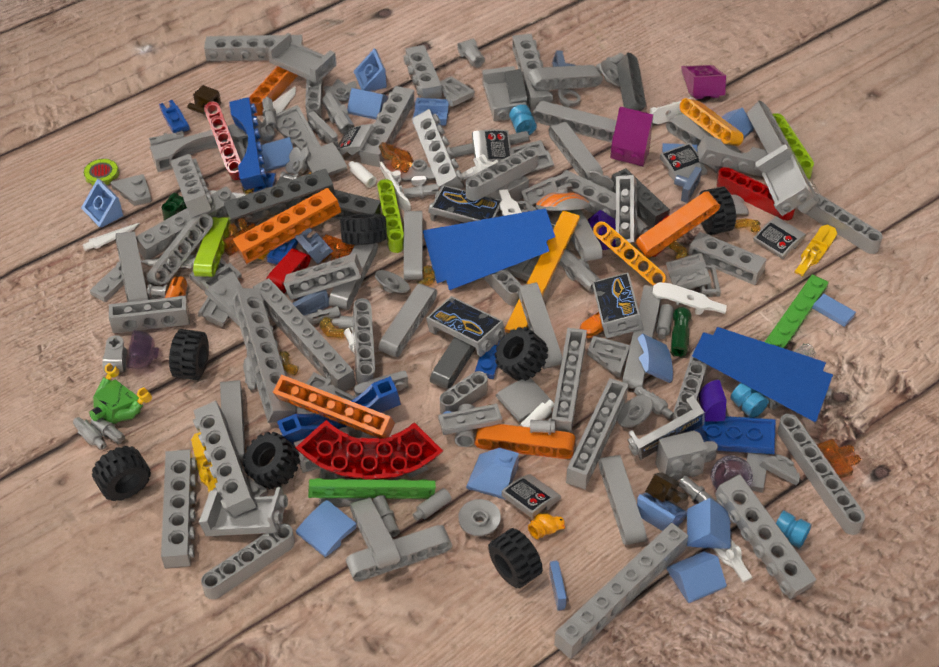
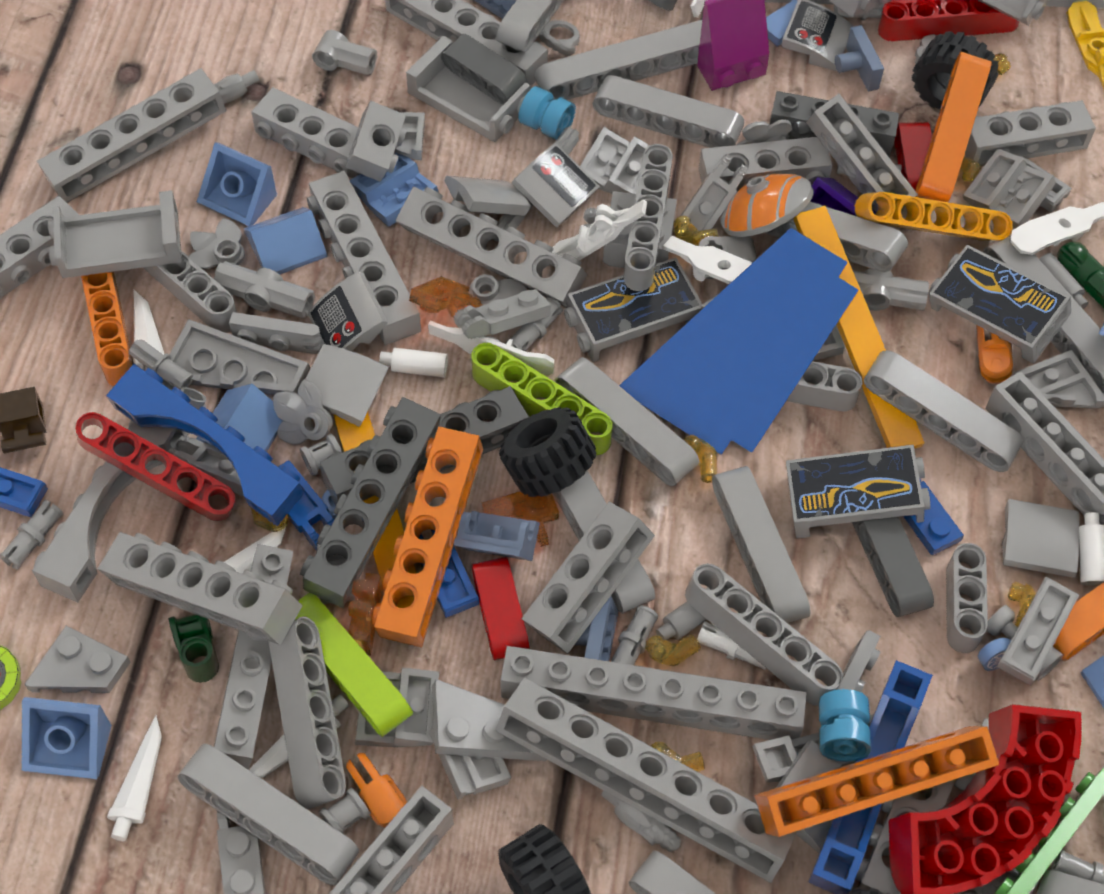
camera: 45 degrees left, 10 degrees up
light grey dish [375,270,410,293] -> none
black tyre [495,327,548,381] -> none
slope [753,216,806,259] -> none
none -> light grey brick [37,68,227,203]
none -> light grey piece [214,70,259,104]
none -> light grey brick [345,100,407,181]
none -> light grey slope [444,175,530,216]
none -> light grey hinge [453,289,551,339]
none -> clear yellow arm [673,216,718,246]
none -> dark azure wheel [819,689,871,762]

